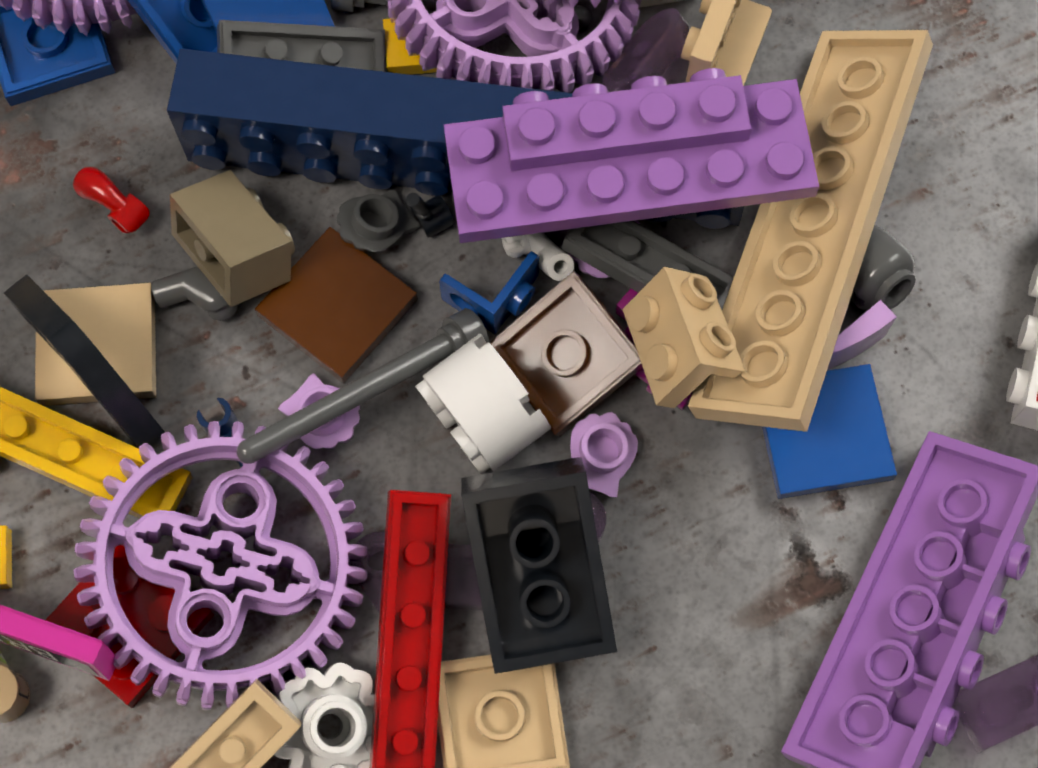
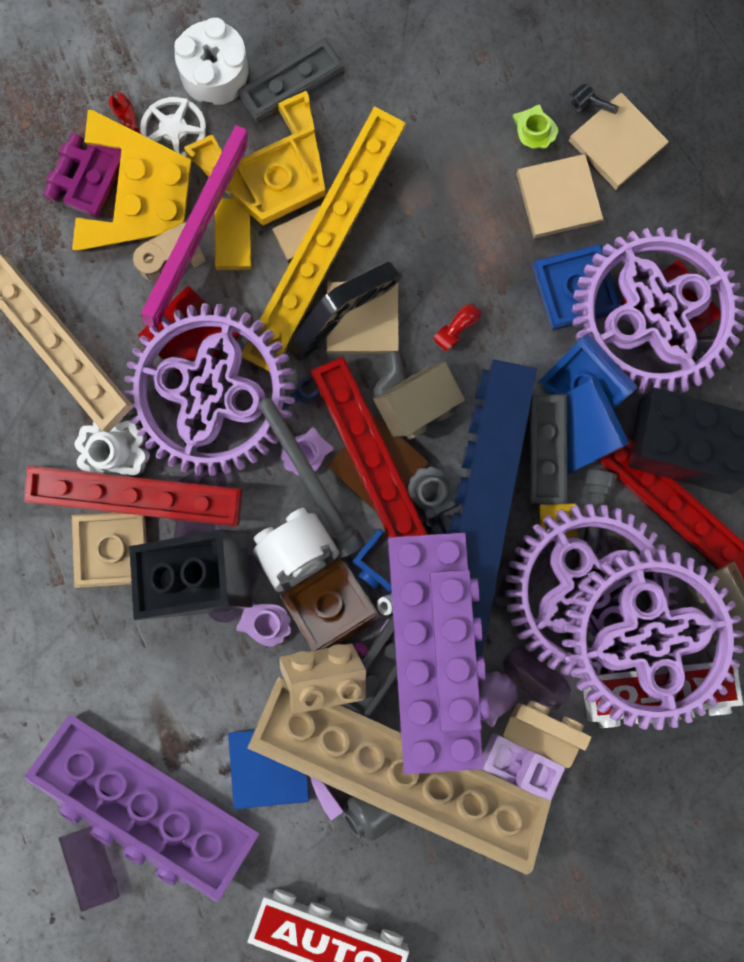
camera: 90 degrees right, 10 degrees up
none -> red tile [311,356,428,538]
none -> lavender slope [482,733,565,801]

